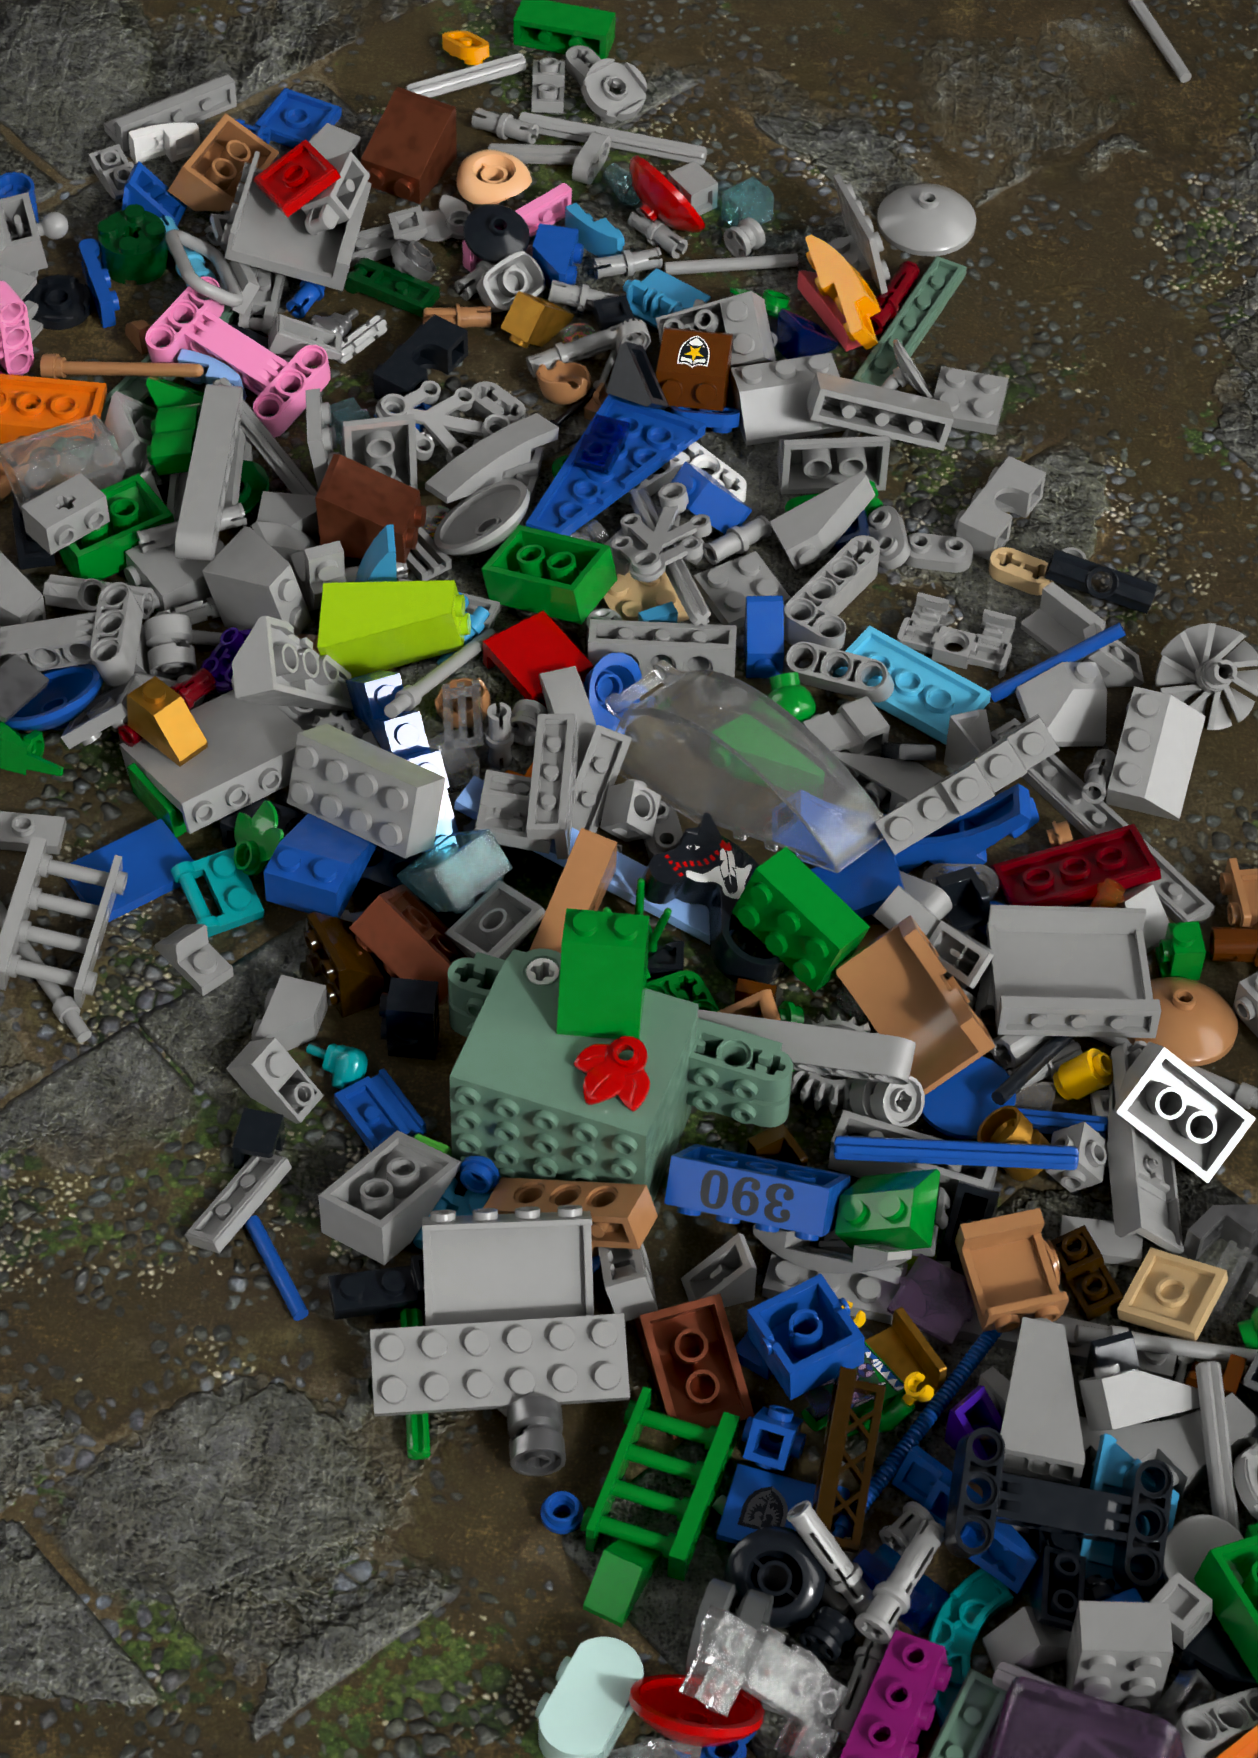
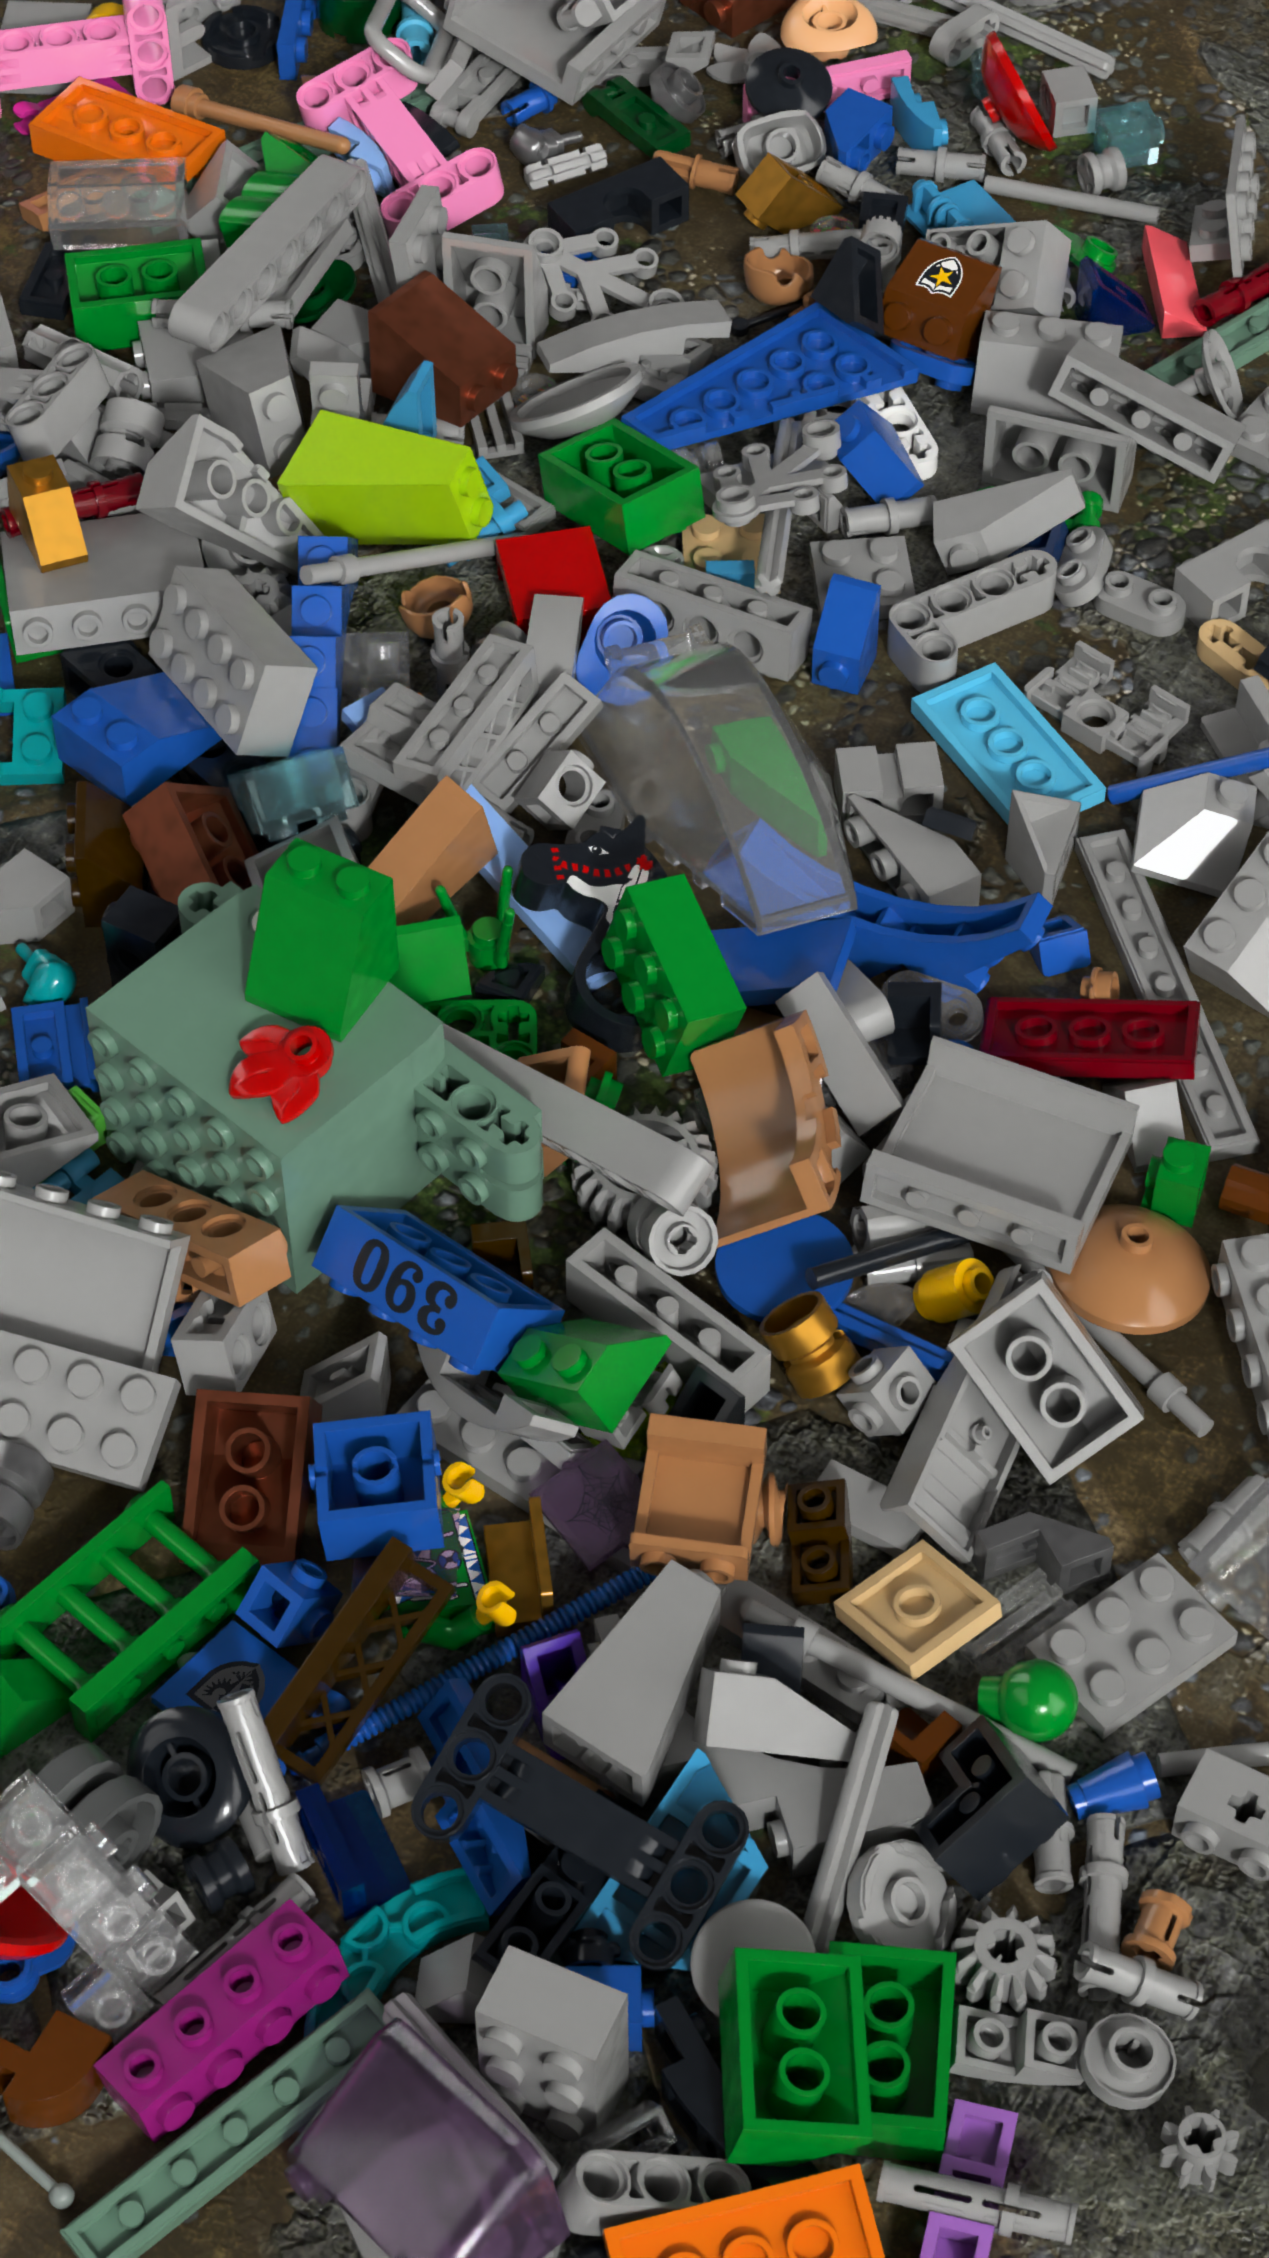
camera: 25 degrees right, 0 degrees up
light grey brick [21,473,110,555] -> none
green plate [234,800,284,876] -> none
light grey slope [268,314,342,360] -> none
clear tile [442,680,484,750] -> none
blue plate [460,1156,500,1194] -> none
light grey beam [471,381,526,424] -> none
clear blue slope [574,414,630,475] -> none
green piece [765,672,816,734] -> none
light grey beam [786,641,894,703] -> none
light orange slope [805,234,881,350] -> none
blue axle [834,1135,1079,1170] -> none
light grey pin [855,1519,945,1644] -> none
light grey arch [875,714,1060,855] -> none
light grey slope [929,920,994,989] -> none
light grey pin [1082,749,1116,804] -> none
clear orange pin [1089,878,1126,908] -> none
light grey brick [1149,1571,1212,1650] -> none

